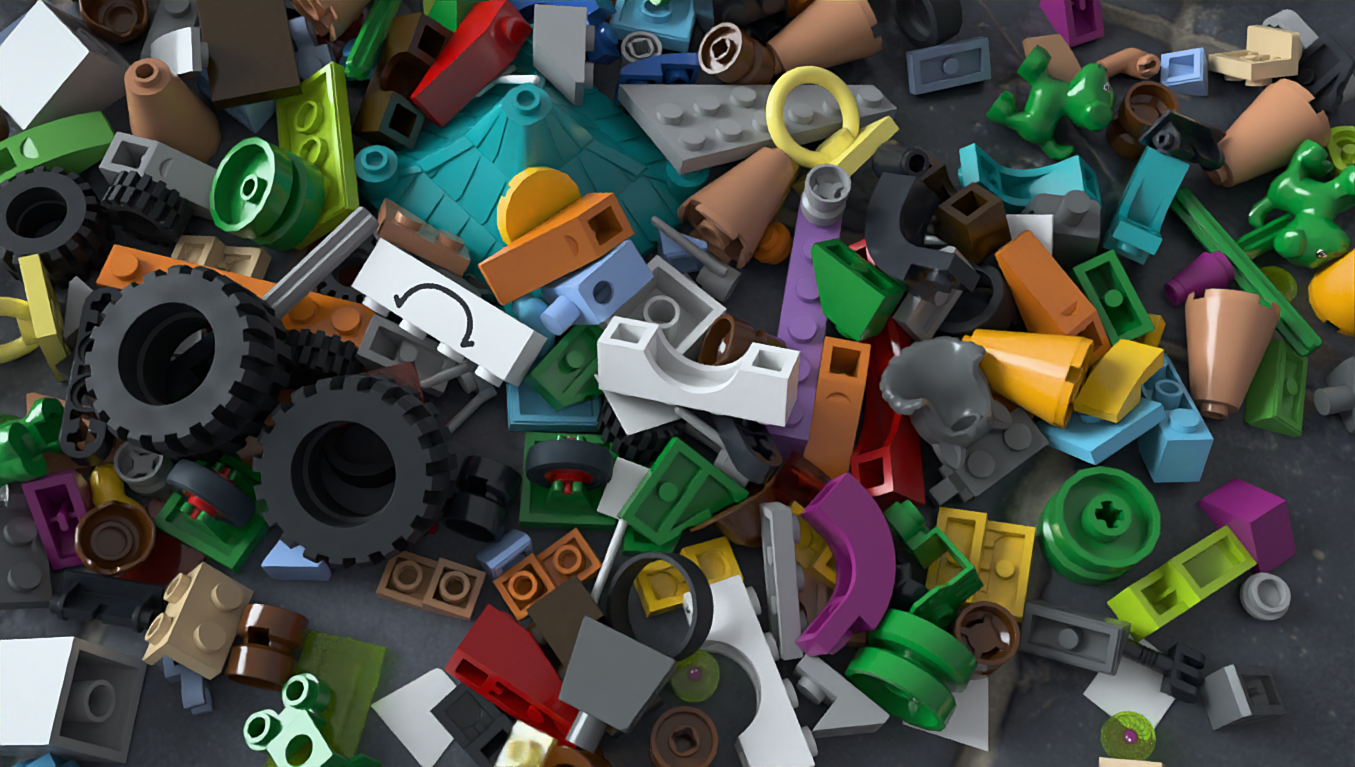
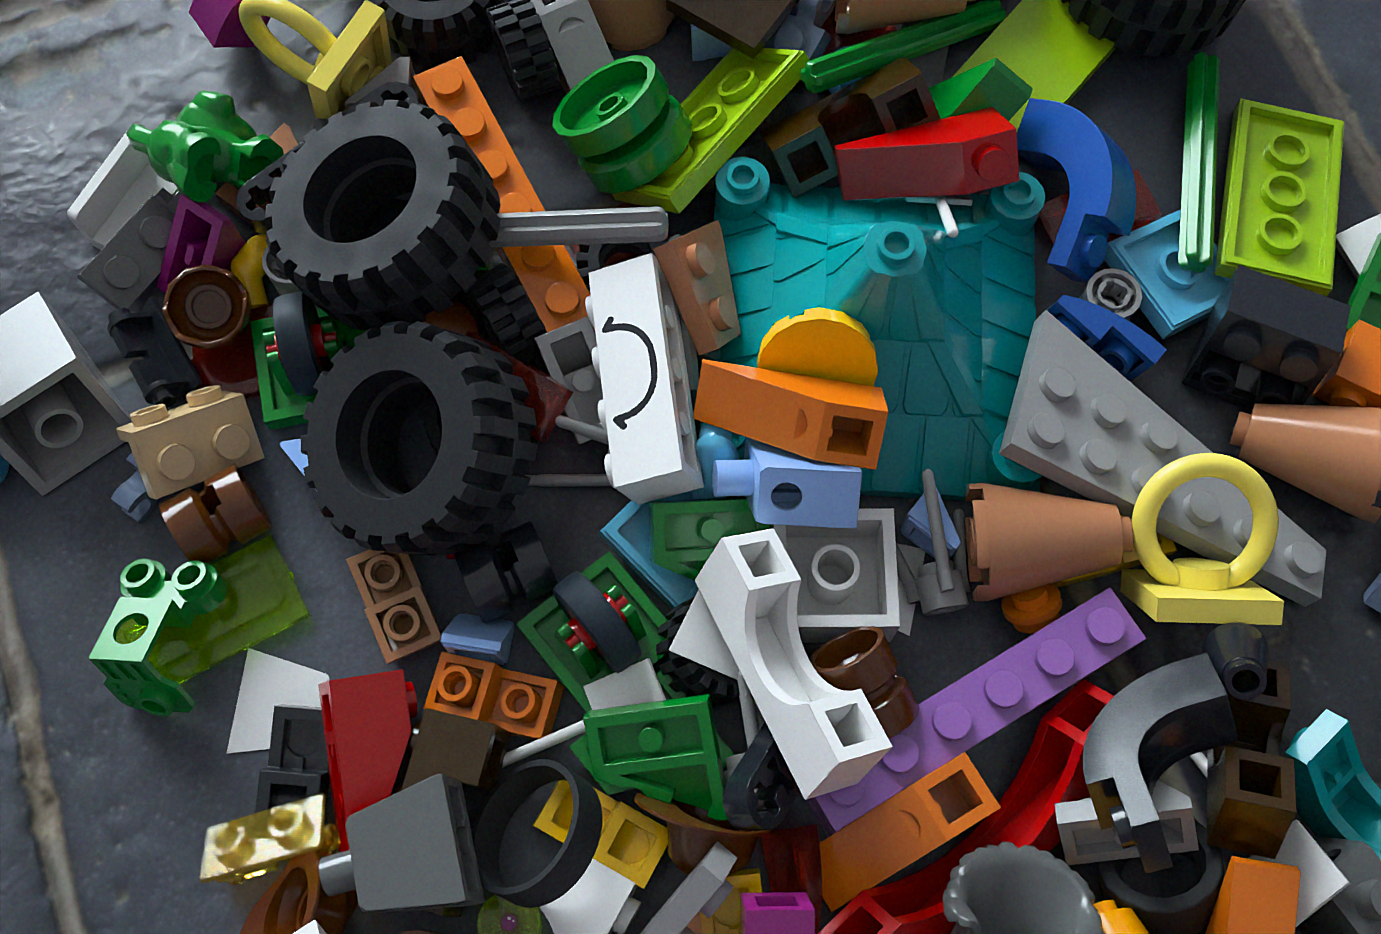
camera: 55 degrees right, 5 degrees up
tan slope [170,235,272,280] -> none
light grey slope [533,4,595,106] -> none
reddish brown wheel [698,22,776,85] -> none
light grey wheel [800,164,851,226] -> none
green slope [810,238,906,342] -> none

